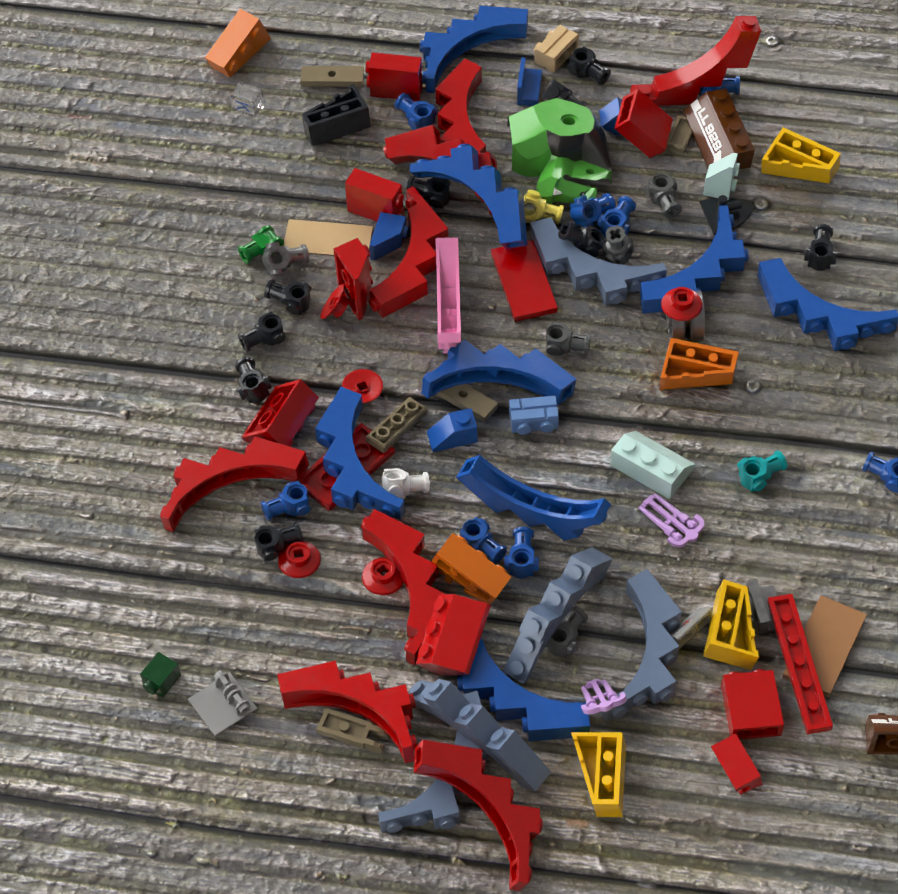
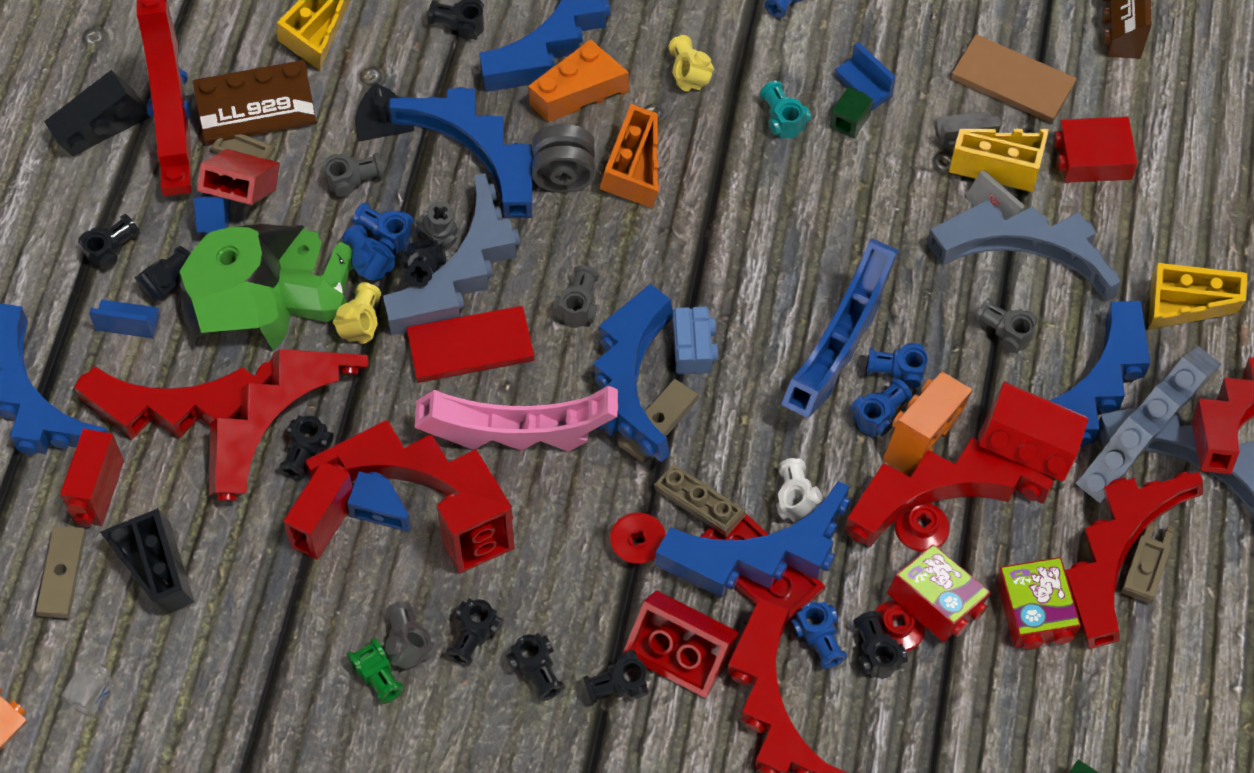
camera: 90 degrees left, 5 degrees up
light grey hinge [188,671,257,736] -> none
tan sticker [284,219,373,255] -> none
red piece [320,284,349,319] -> none
blue connector [394,93,438,130] -> none
blue arch [410,144,527,249] -> none
blue slope [427,408,478,452] -> none
sand blue arch [503,547,613,684] -> none
tan brick [534,25,579,73] -> none
lavender piece [581,679,627,714] -> none
light aqua slope [610,431,696,499] -> none
lavender piece [638,493,704,548] -> none
red piece [661,287,703,321] -> none
light aqua slope [703,153,740,200] -> none
red hinge [711,733,763,795] -> none
red plate [767,594,833,735] -> none
none -> black wedge [44,70,152,156]
none -> orange wedge [528,39,629,122]
none -> light yellow connector [668,35,715,92]
none -> dark green brick [830,87,873,139]
none -> blue panel [834,42,895,111]
none -> brick [887,544,991,642]
none -> brick [996,557,1081,649]

